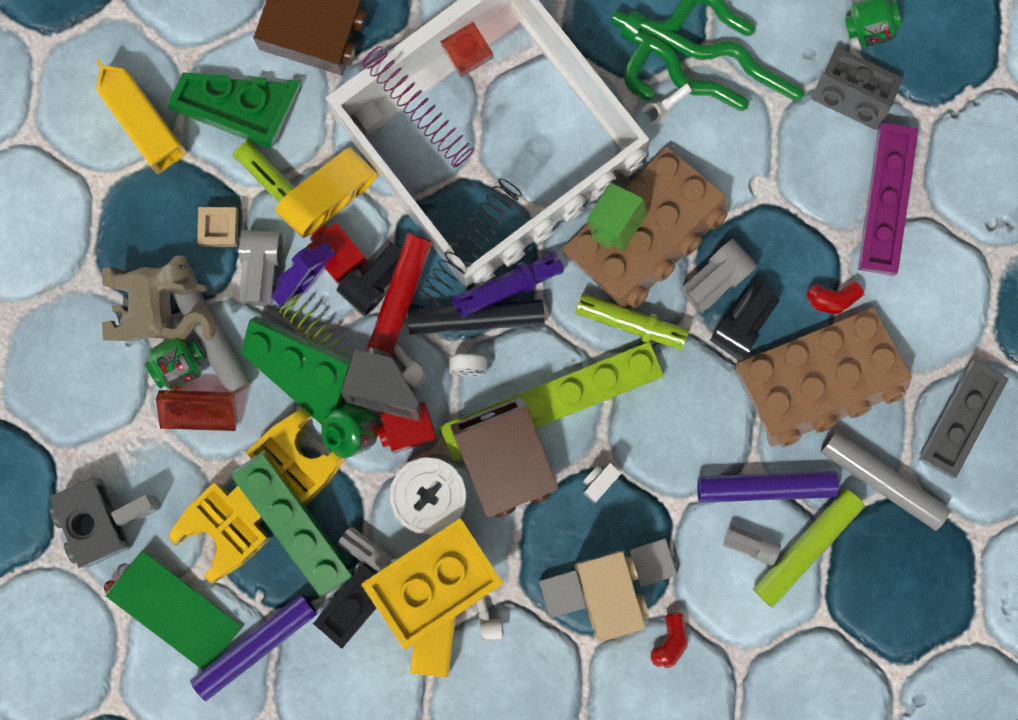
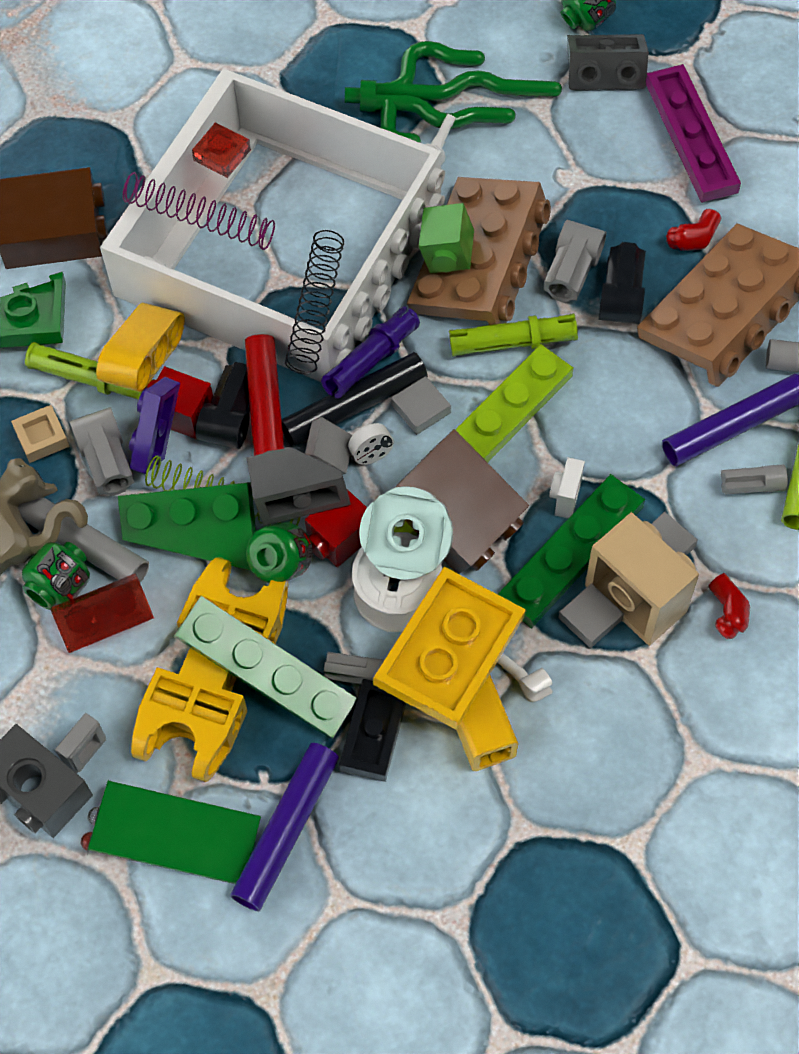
camera: 25 degrees left, 20 degrees down
none -> light grey tile [305,417,352,475]
none -> light aqua plate [359,487,453,580]
none -> light grey tile [391,376,451,435]
none -> green plate [498,474,645,628]

